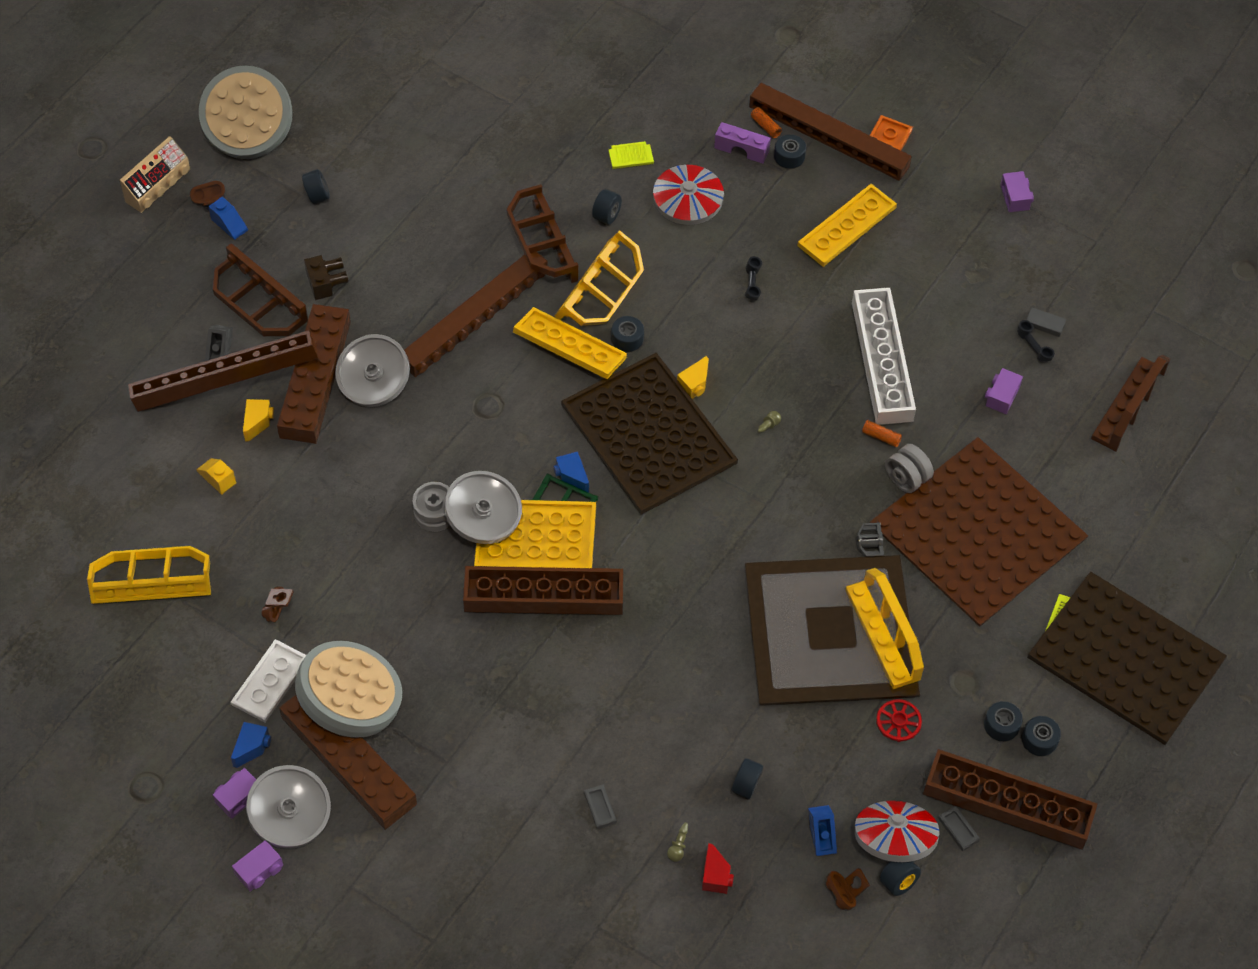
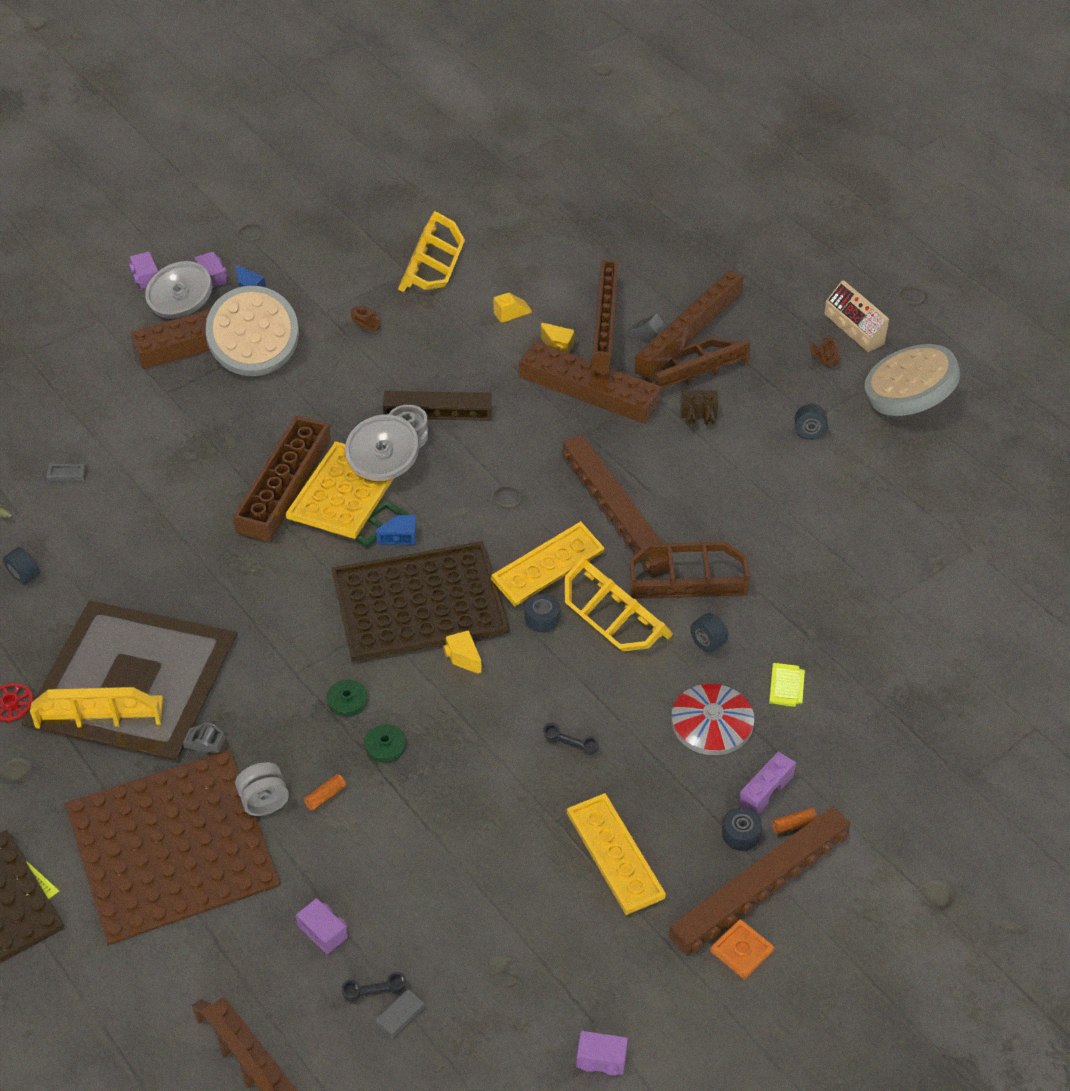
camera: 110 degrees right, 10 degrees down
blue slope [208,197,248,240] -> none
white tile [231,639,306,723] -> none
light grey dish [336,334,410,407] -> none
olive bar [758,411,781,433] -> none
white brick [852,288,916,425] -> none
none -> dark green plate [327,680,368,716]
none -> dark green plate [364,724,406,763]
none -> dark brown brick [383,391,492,421]
none -> reddish brown brick [635,271,743,379]

